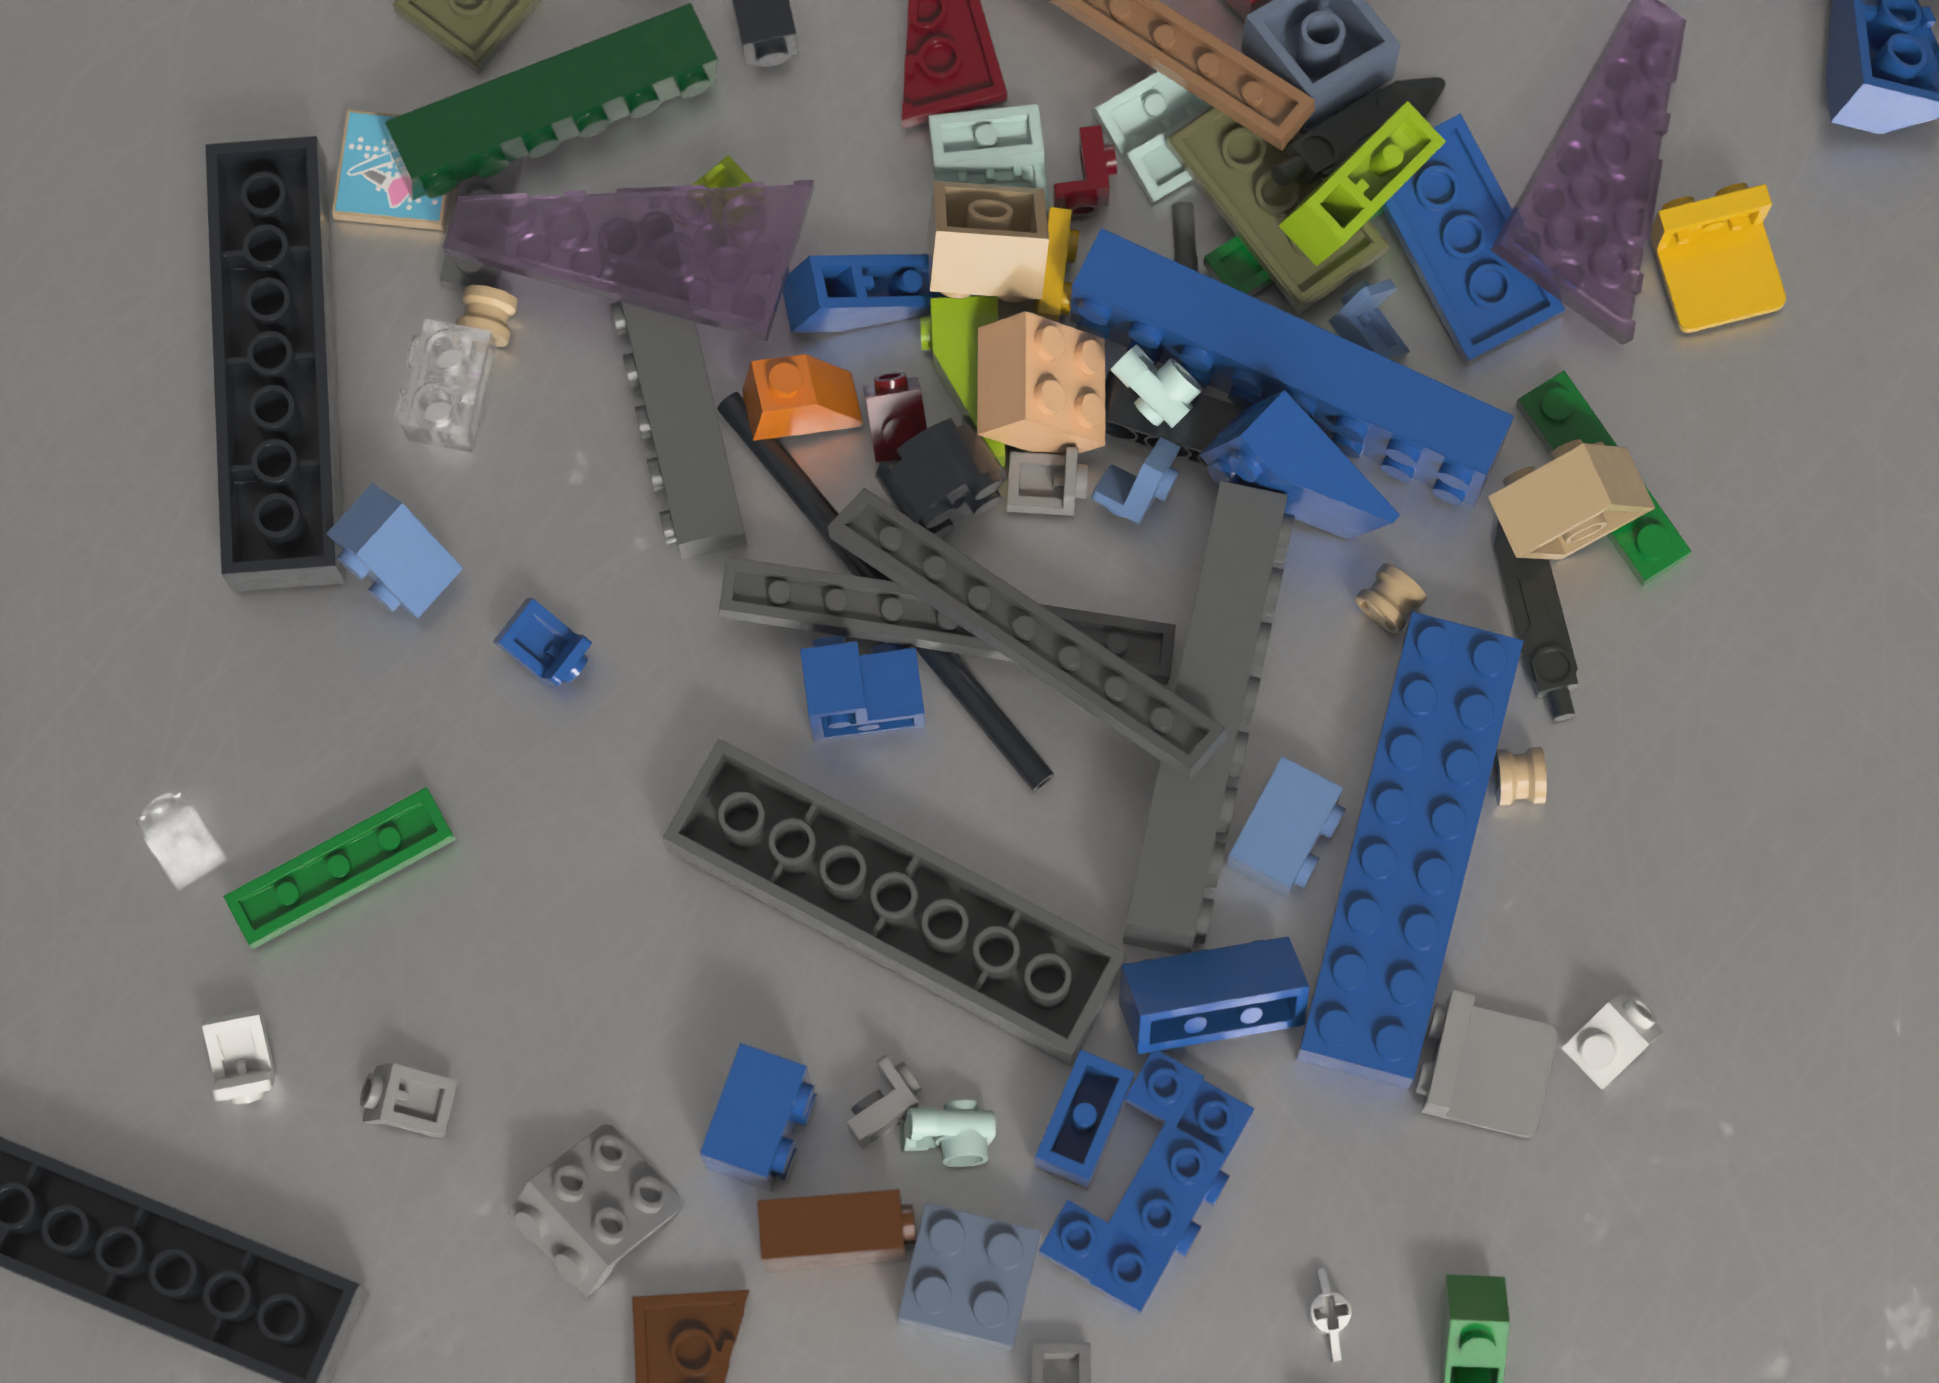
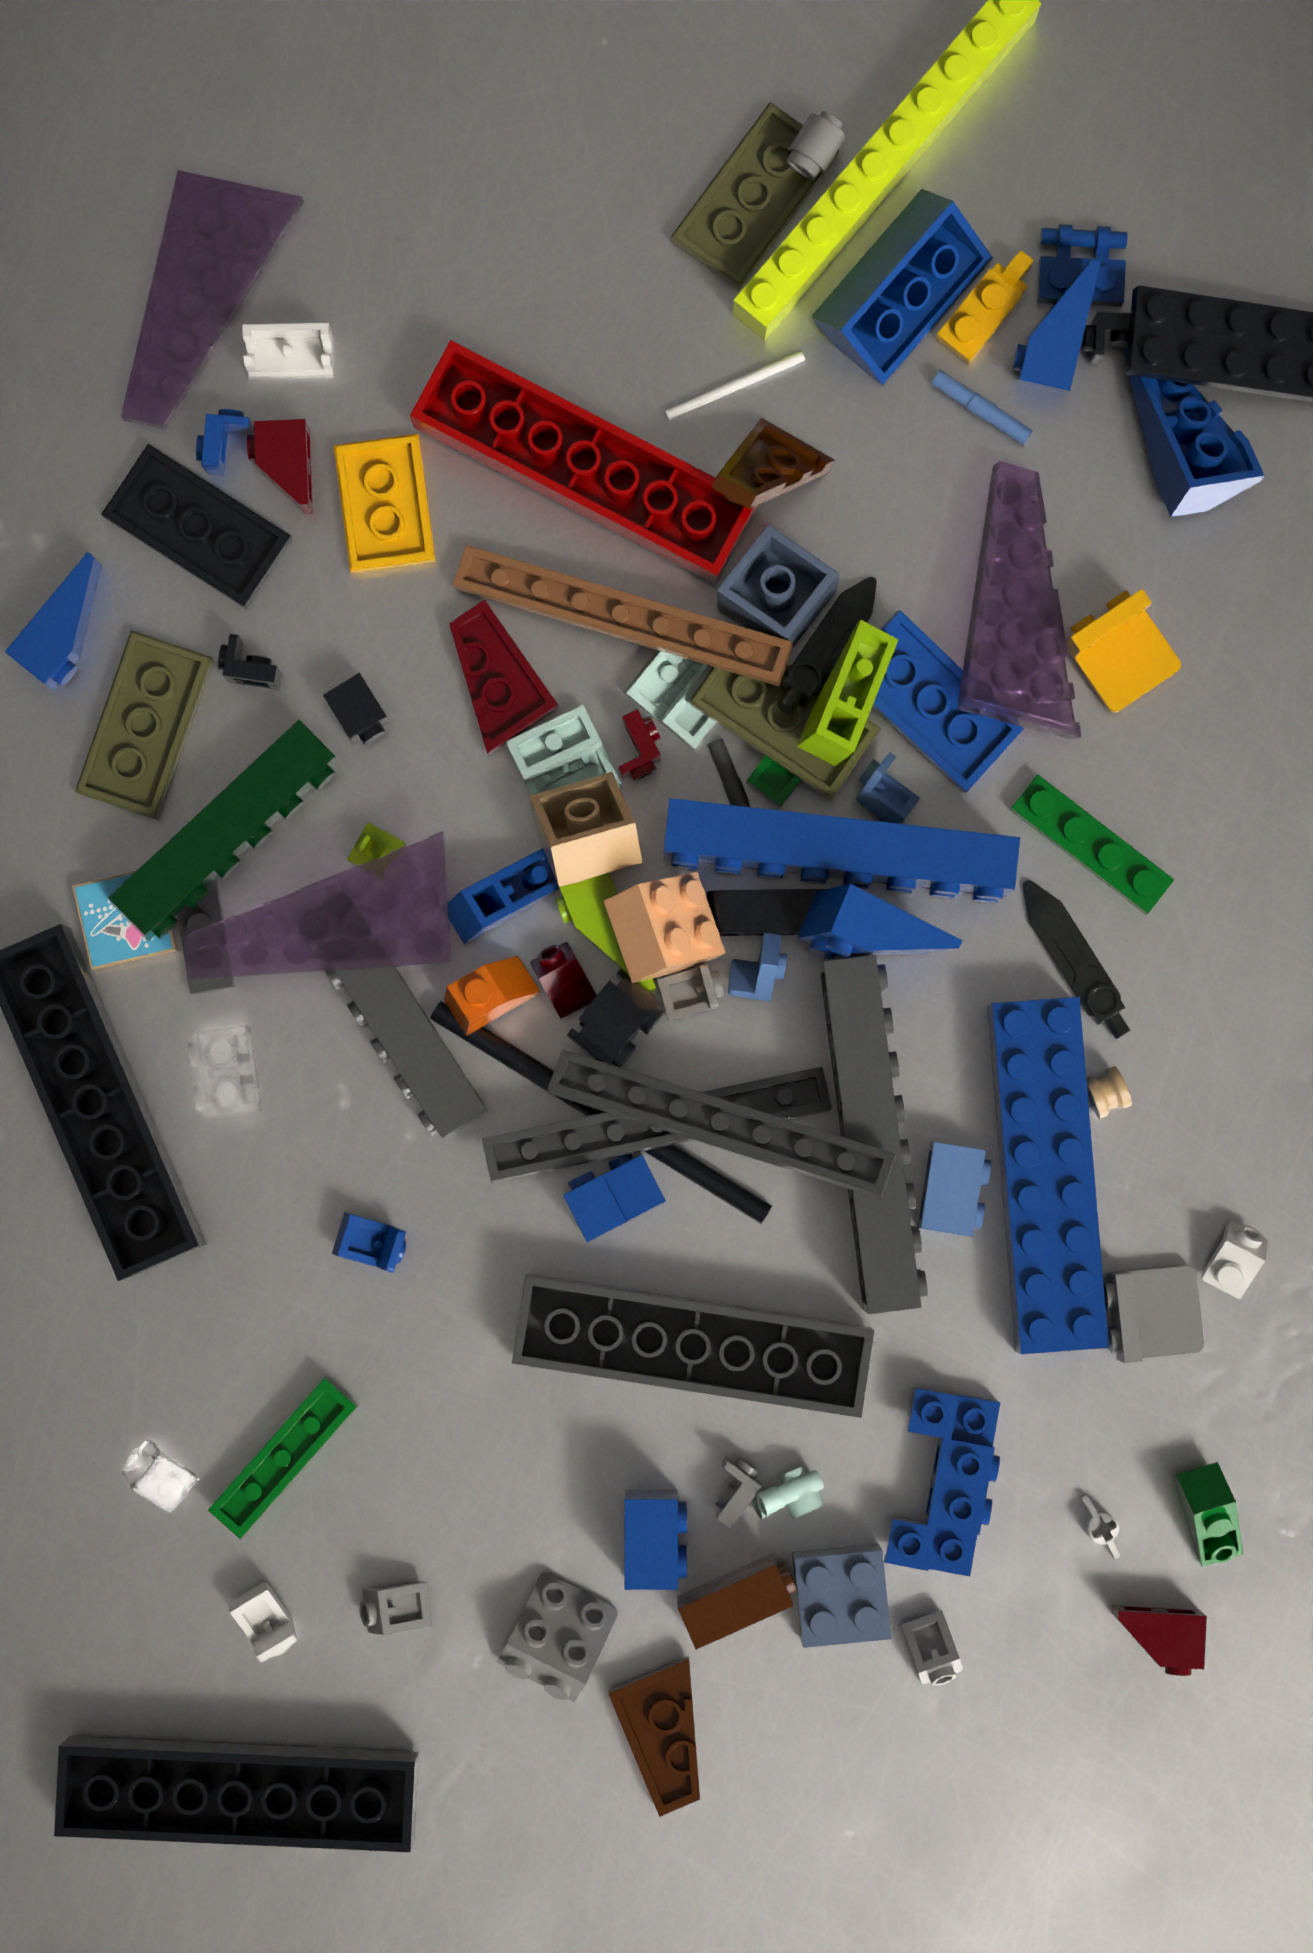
camera: 20 degrees left, 10 degrees up
medium blue brick [326,483,463,618] -> none
tan wheel [454,285,518,347] -> none
yellow plate [1033,207,1079,322] -> none
blue brick [1034,1050,1135,1189] -> none
light aqua plate [1110,344,1202,428] -> none
blue brick [1119,936,1309,1055] -> none
tan wheel [1355,563,1427,634] -> none
tan brick [1488,439,1655,560] -> none

